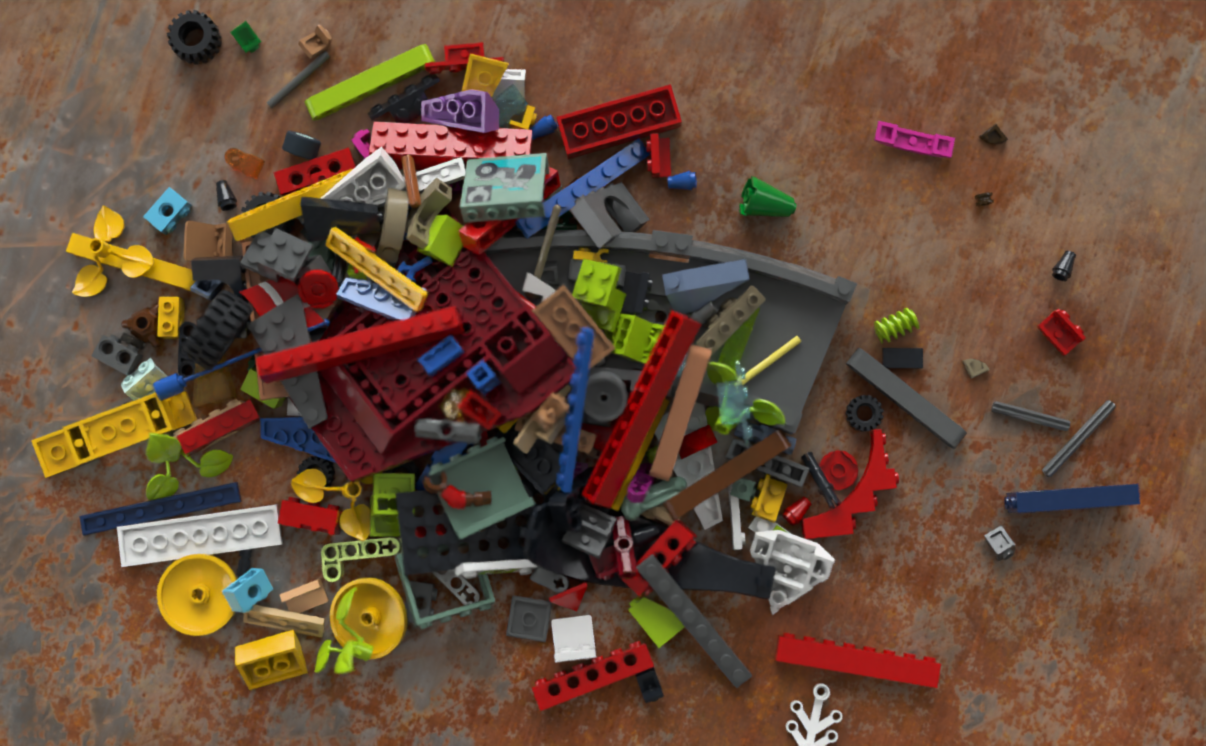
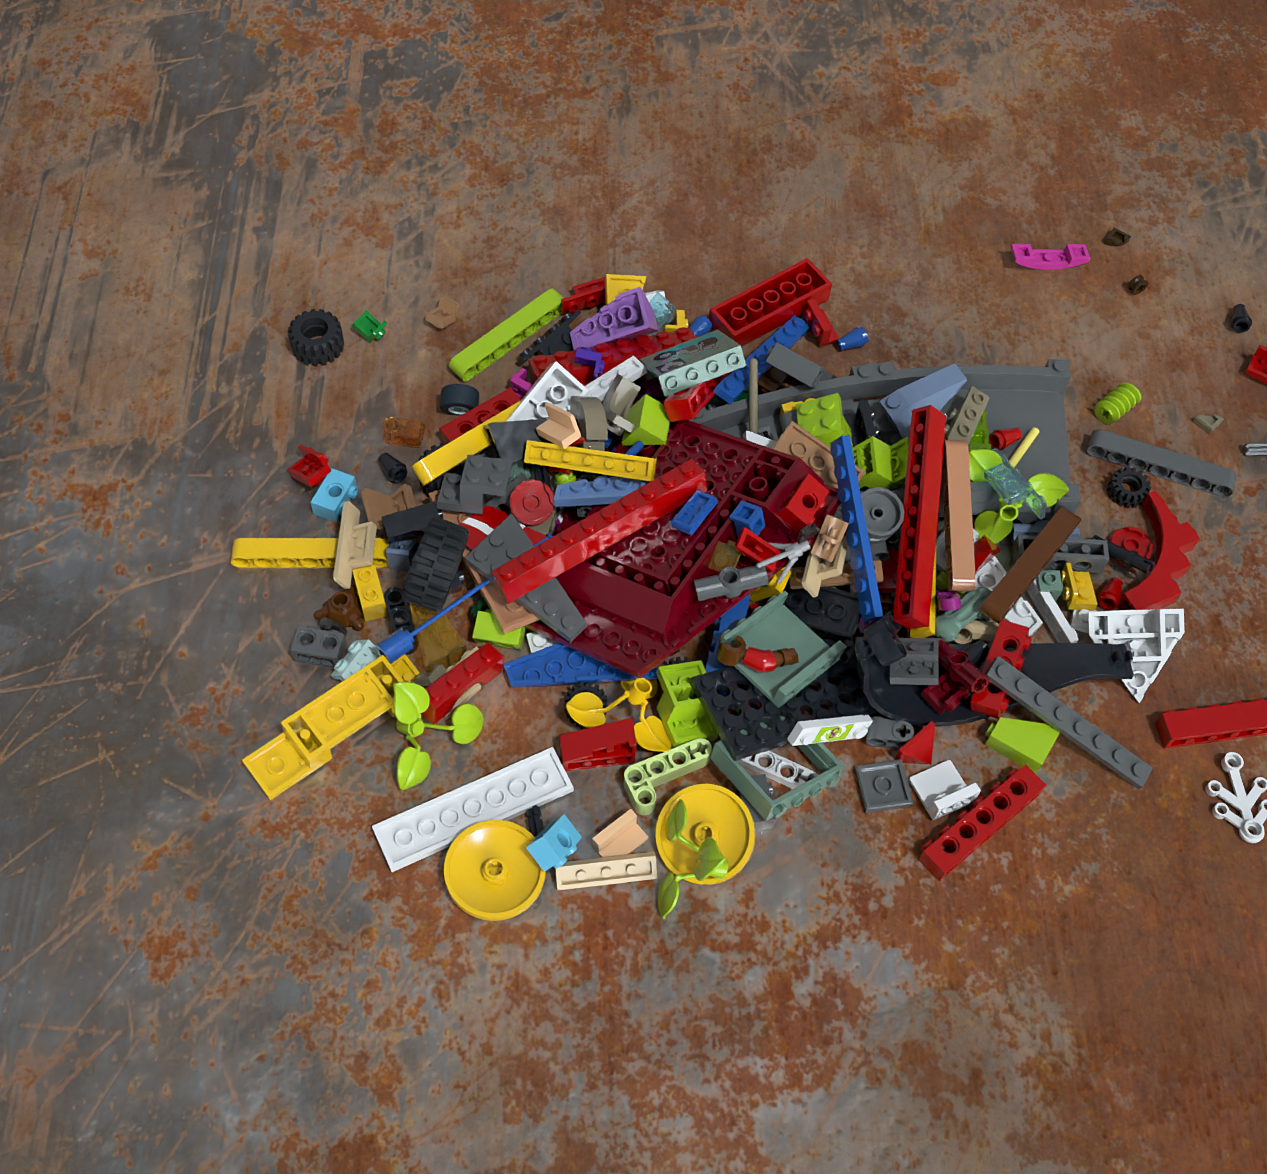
camera: 25 degrees left, 25 degrees down
yellow plant [72,205,154,297] -> none
dark blue tile [79,482,242,536] -> none
yellow slope [235,630,308,690] -> none
dark grey bar [266,51,330,108] -> none
dark orange axle [402,154,421,208] -> none
black bracket [635,667,664,703] -> none
green cone [739,176,797,217] -> none
black tile [882,348,923,369] -> none
none -> red bracket [287,445,331,487]
none -> tan bracket [333,501,377,589]
none -> dark tan tile [413,664,446,687]
none -> light nougat panel [536,402,582,449]
none -> dark purple bracket [574,347,605,379]
none -> light grey plant [756,540,811,584]
none -> red brick [775,473,829,531]
none -> clear smoke tile [797,523,820,543]
none -> red cone [988,427,1022,451]

